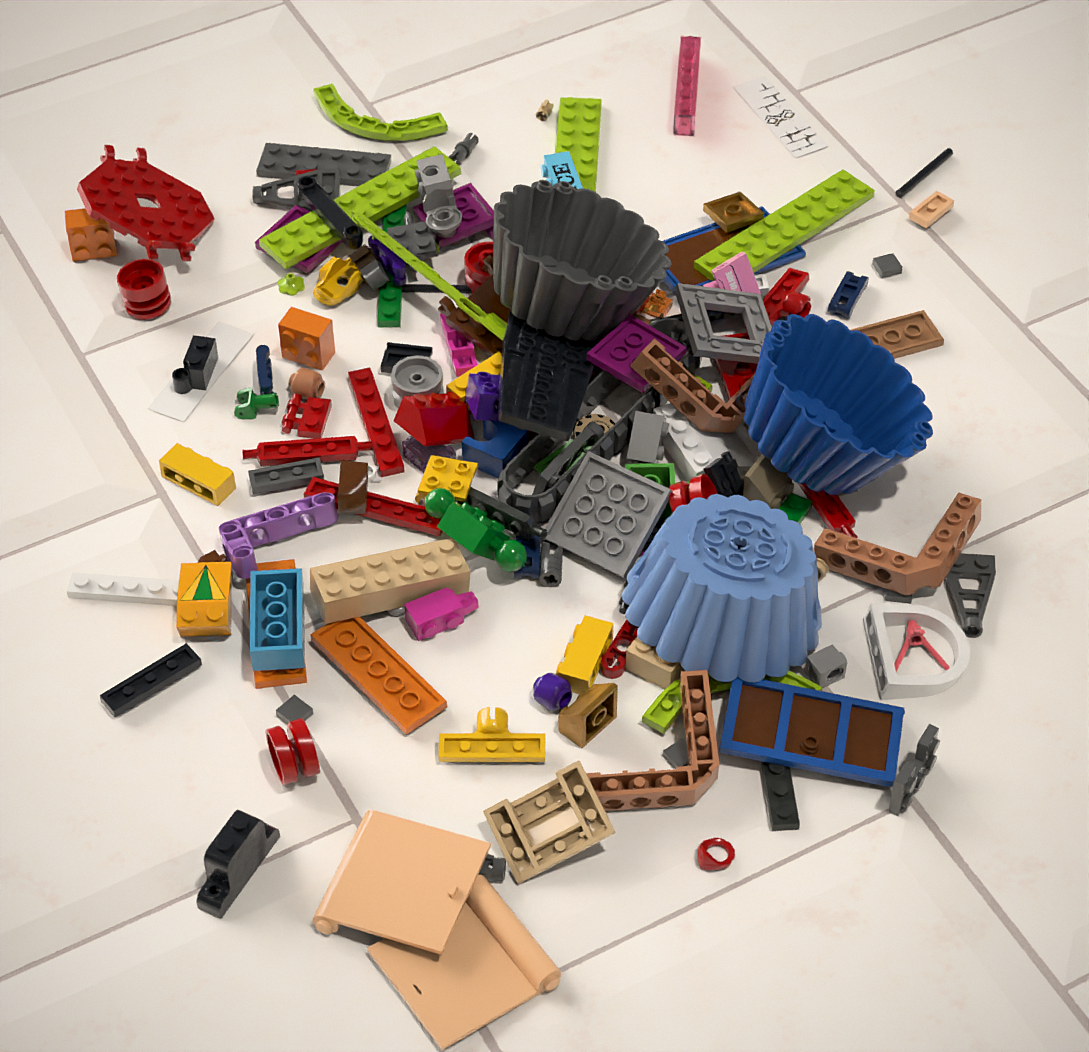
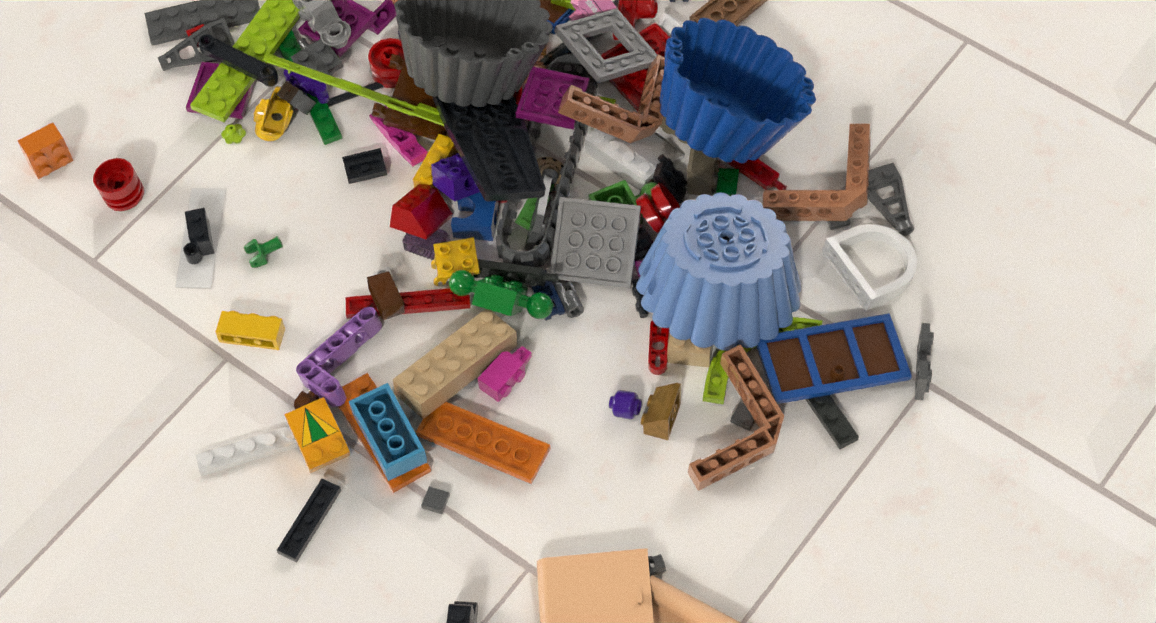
camera: 20 degrees left, 10 degrees up
red plate [77,145,215,261] -> none
red plate [242,436,373,466] -> none
dark grey plate [248,458,324,494] -> none
dark blue plate [256,345,274,395] -> none
red wheel [265,718,320,786] -> none
orange brick [278,307,336,371] -> none
red plate [281,394,332,439] -> none
nougat head [288,368,325,400] -> none
red plate [348,367,405,477] -> none
light grey wheel [391,356,444,408] -> none
yellow plate [439,707,545,762] -> none
tan slope [483,760,616,884] -> none
yellow brick [556,615,614,694] -> none
light grey hinge [627,411,669,464] -> none
red piece [697,838,735,870] -> none
light grey brick [805,644,847,688] -> none
coral plant [894,620,949,672] -> none

